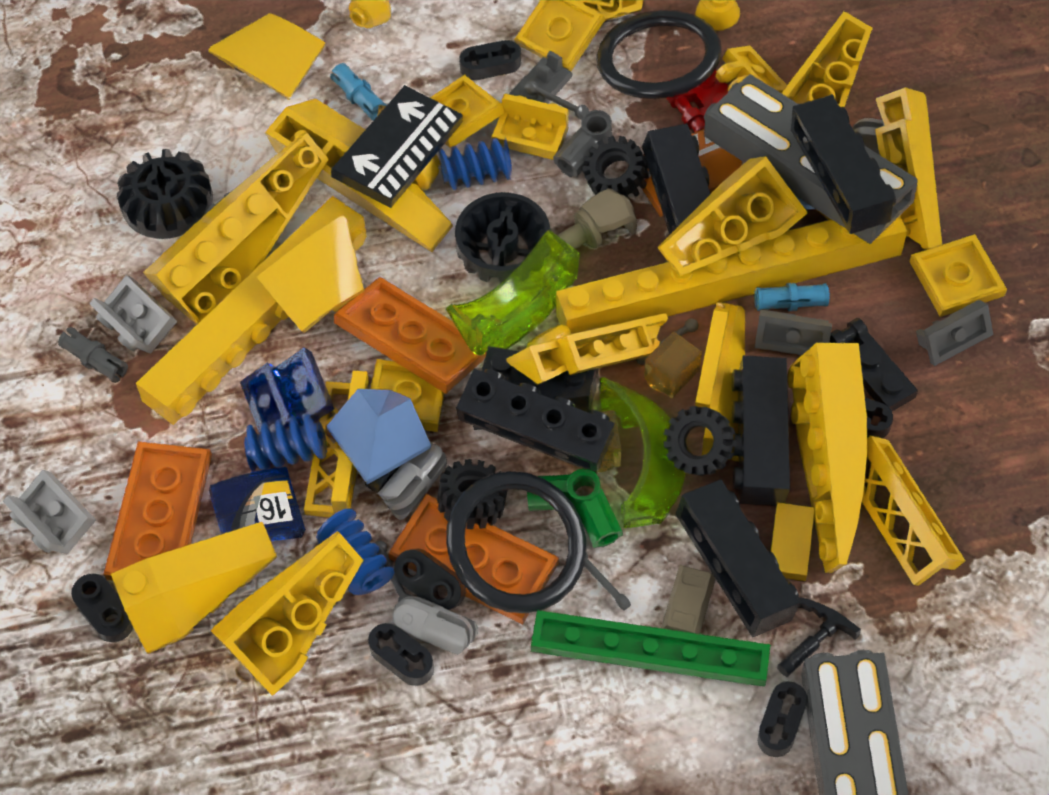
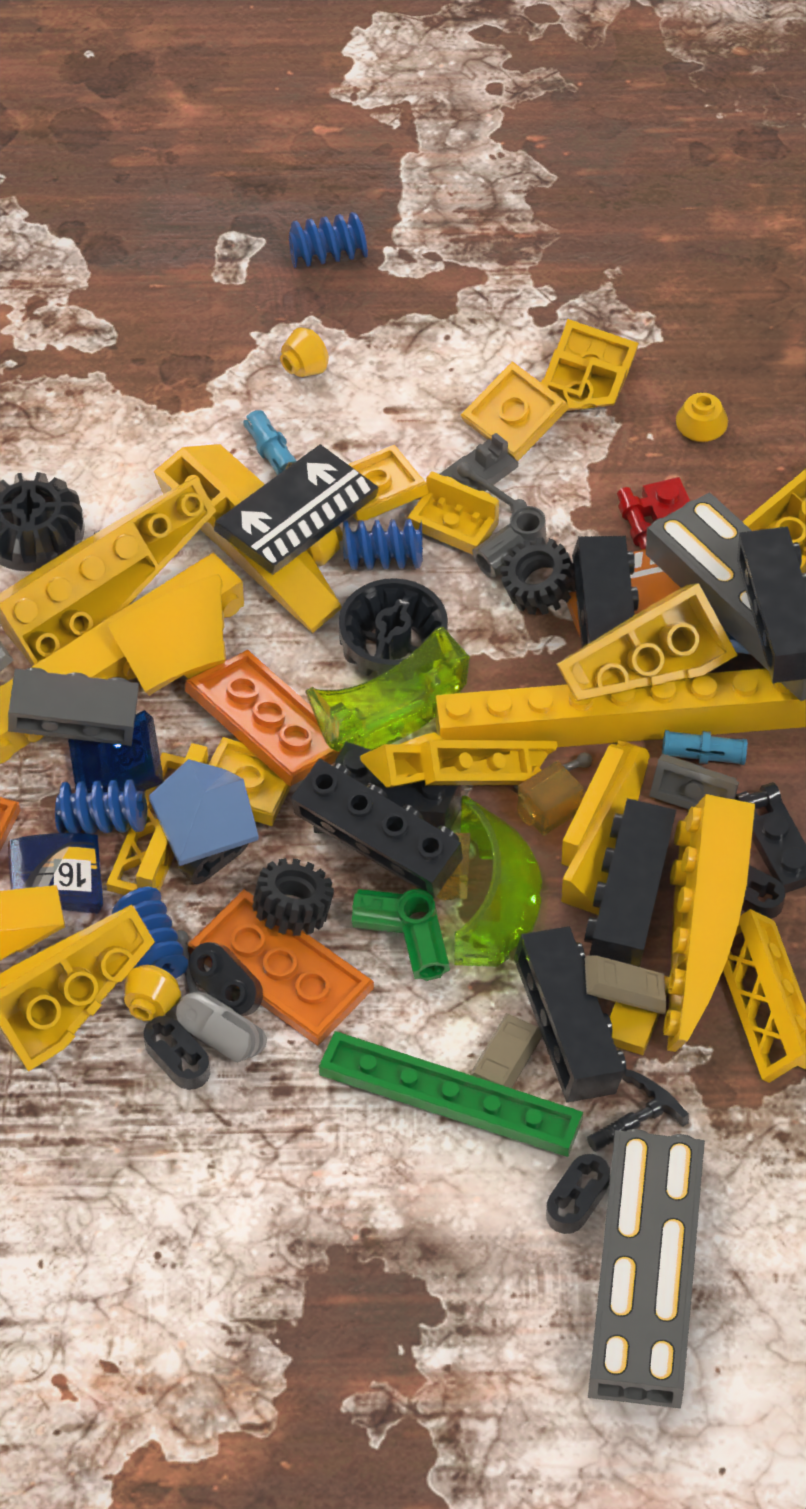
camera: 10 degrees right, 5 degrees down
yellow slope [208,13,326,100] -> none
light grey arm [378,443,447,520] -> none
black wedge [446,471,586,613] -> none
black beam [459,40,521,80] -> none
dark tan piece [550,189,637,258] -> none
dark grey hinge [584,552,631,611] -> none
black wedge [596,10,722,99] -> none
black tyre [663,406,736,476] -> none
yellow hinge [715,46,787,93] -> none
none -> dark grey brick [8,668,139,746]
none -> yellow cone [124,965,181,1021]
none -> dark tan tile [585,956,666,1014]

